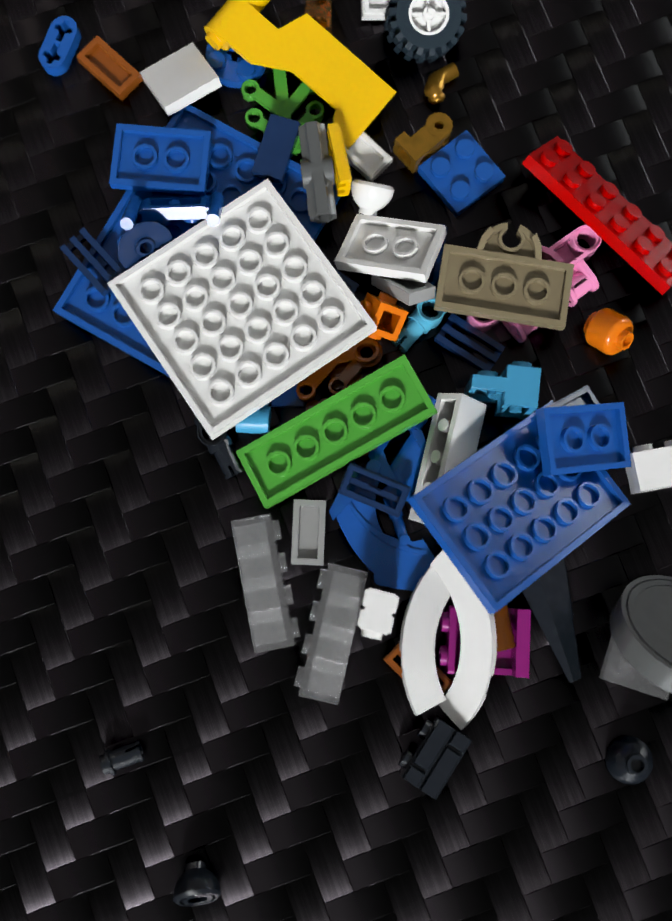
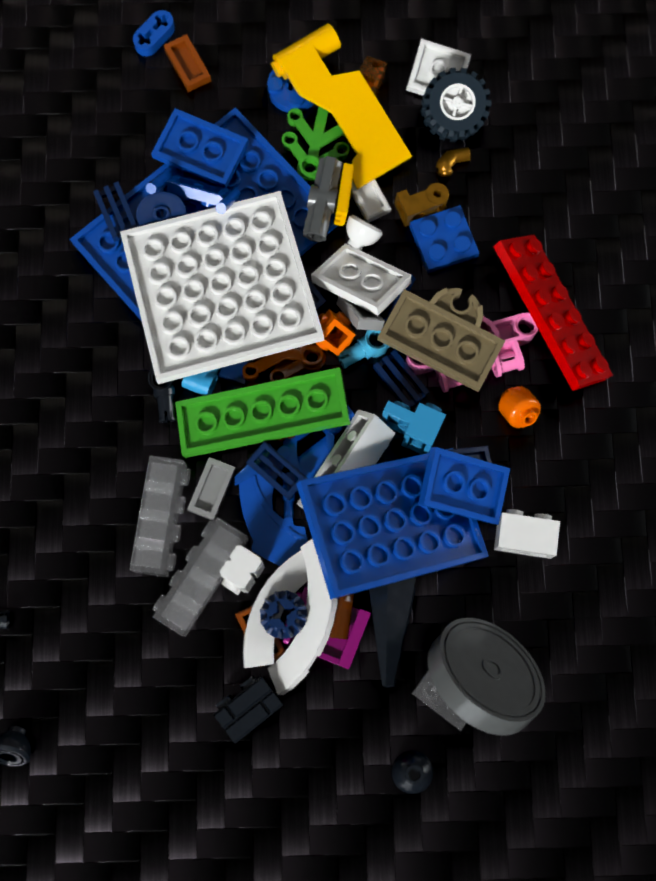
camera: 15 degrees right, 5 degrees down
white tile [140,42,222,117] -> none
dark blue tile [252,114,301,185] -> none
none -> dark blue gear [260,590,307,639]

